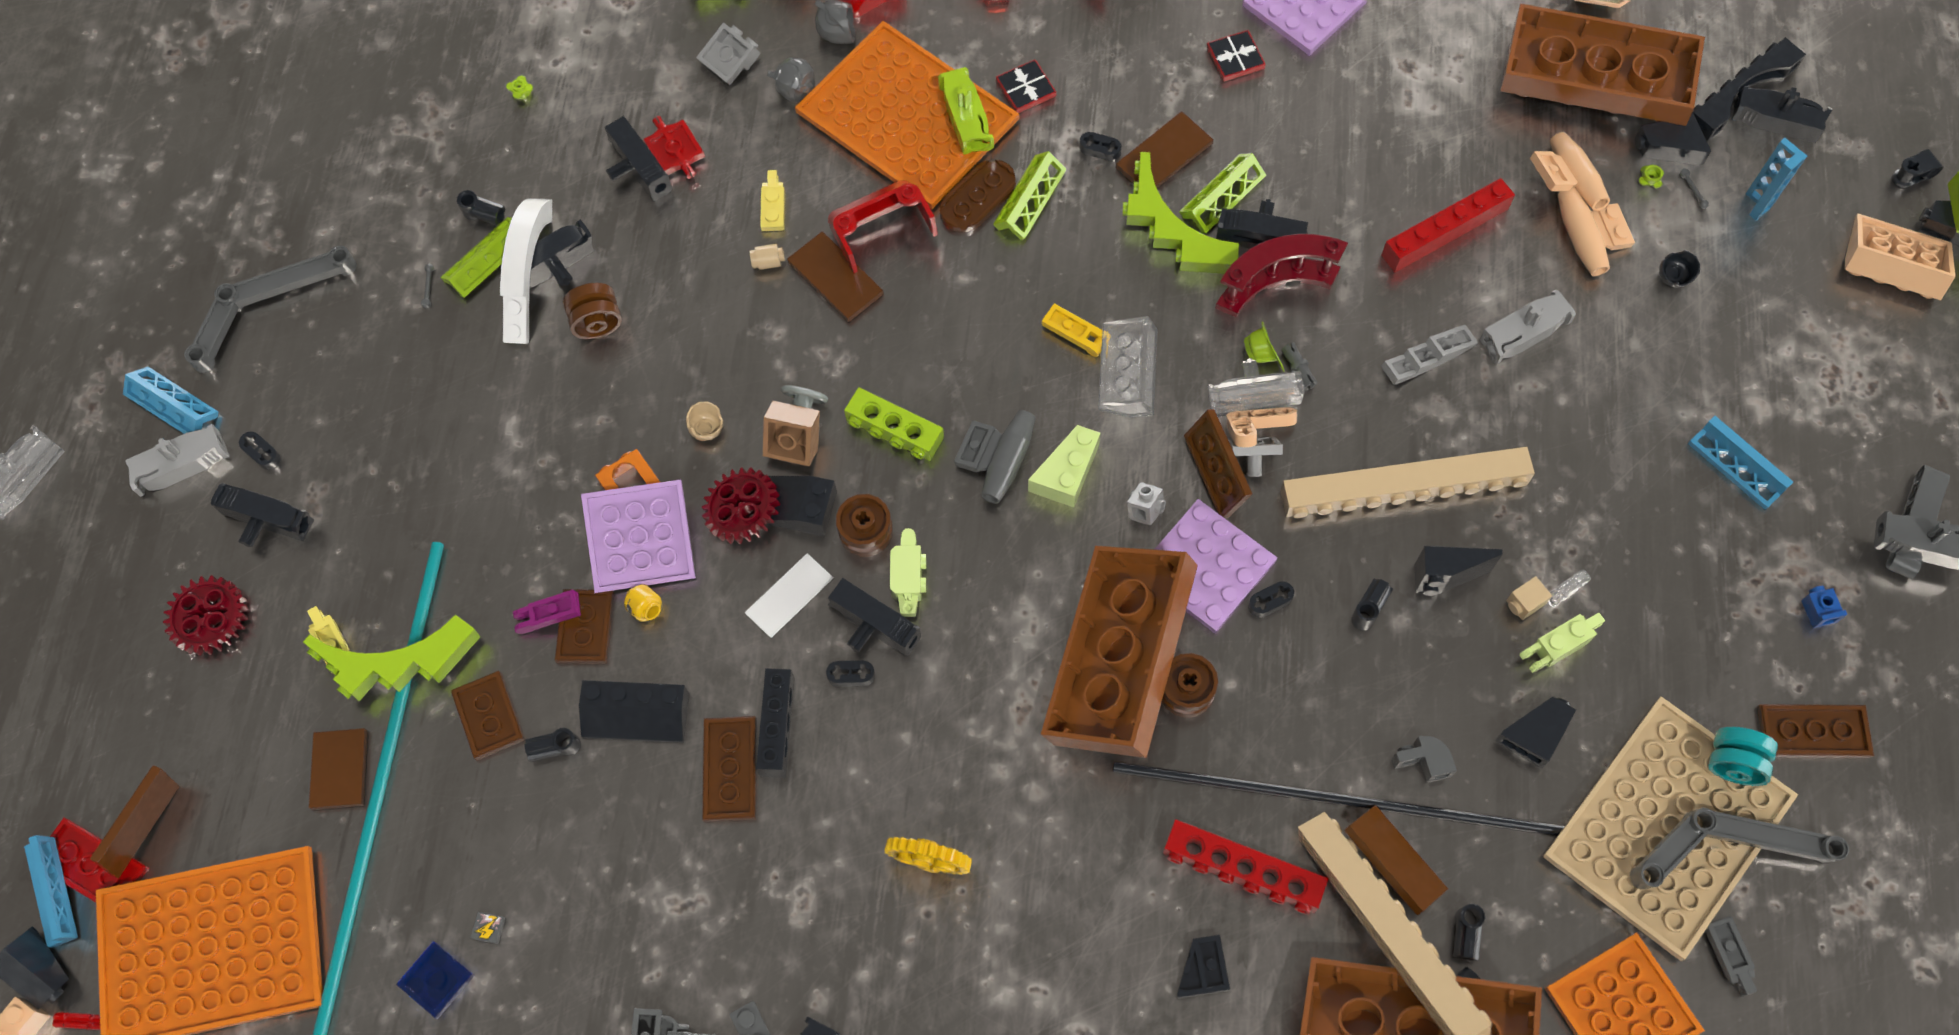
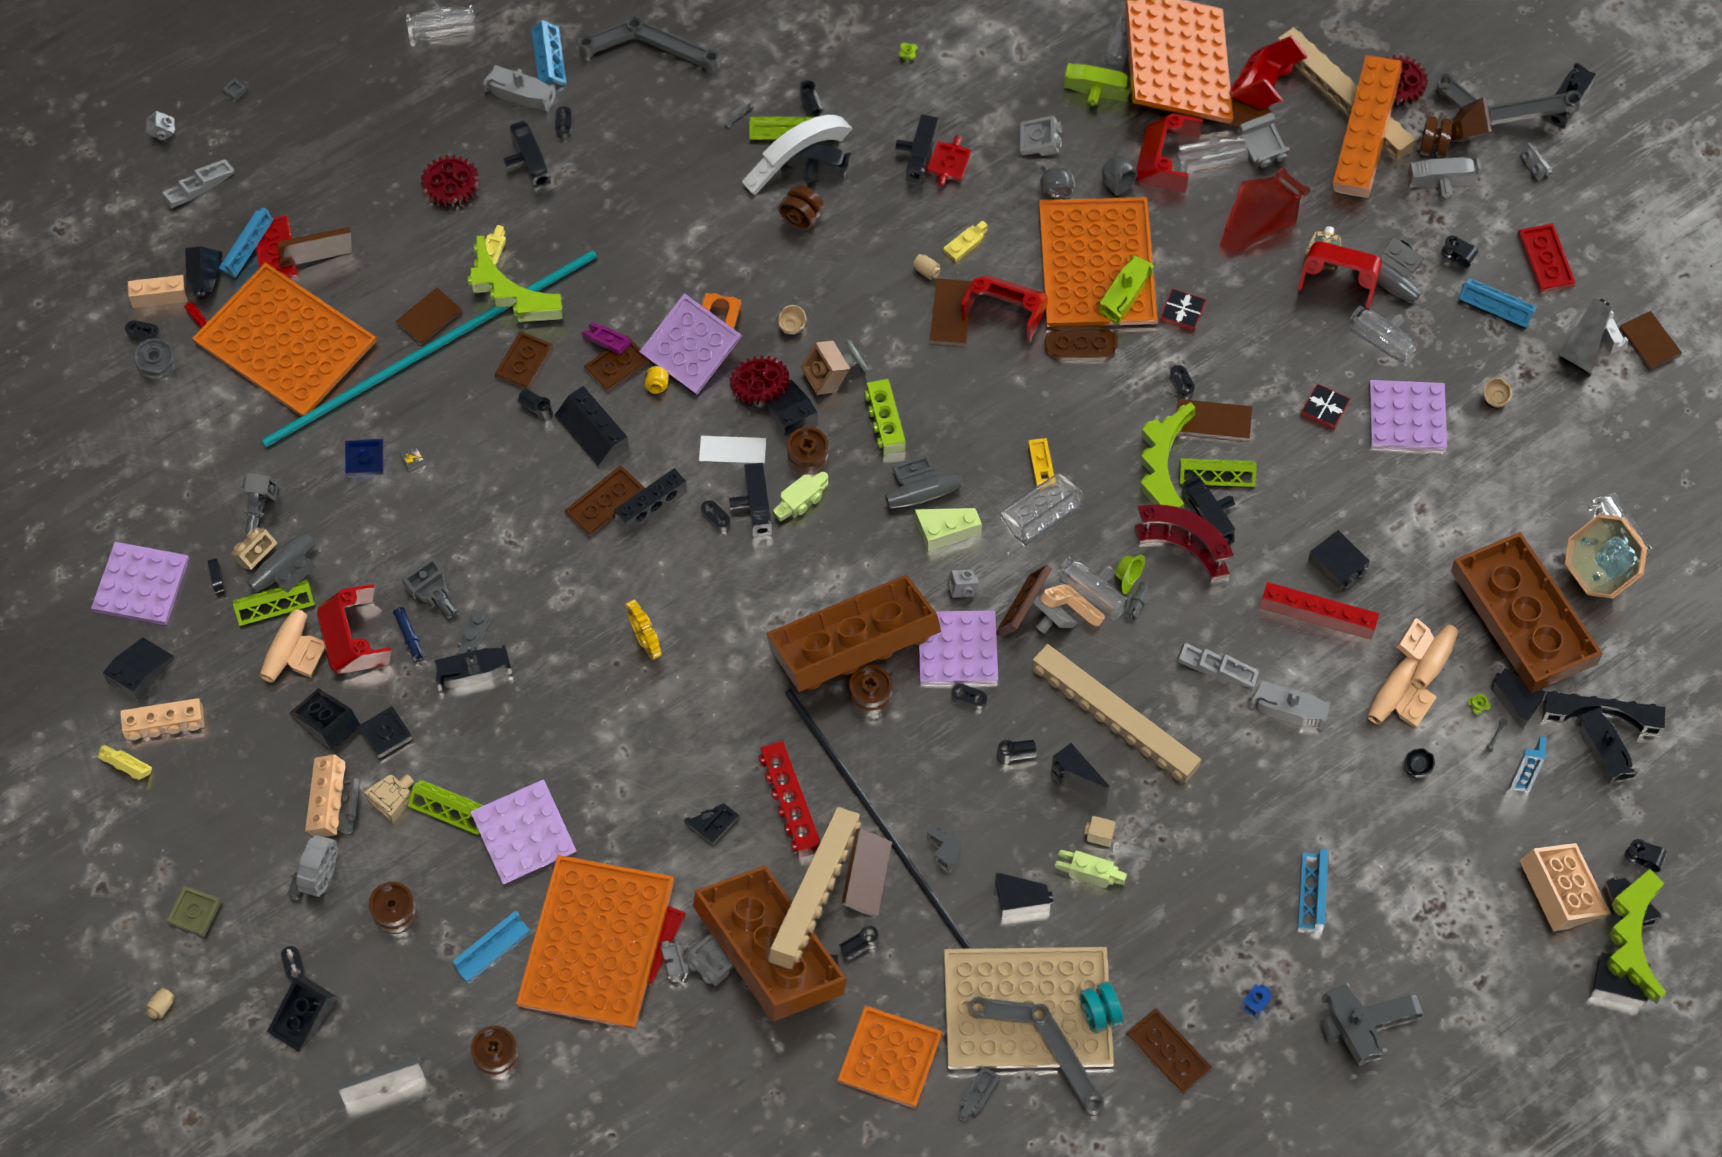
camera: 45 degrees right, 5 degrees down
lime fence [993,151,1067,240] -> none
none -> black brick [1308,530,1370,591]

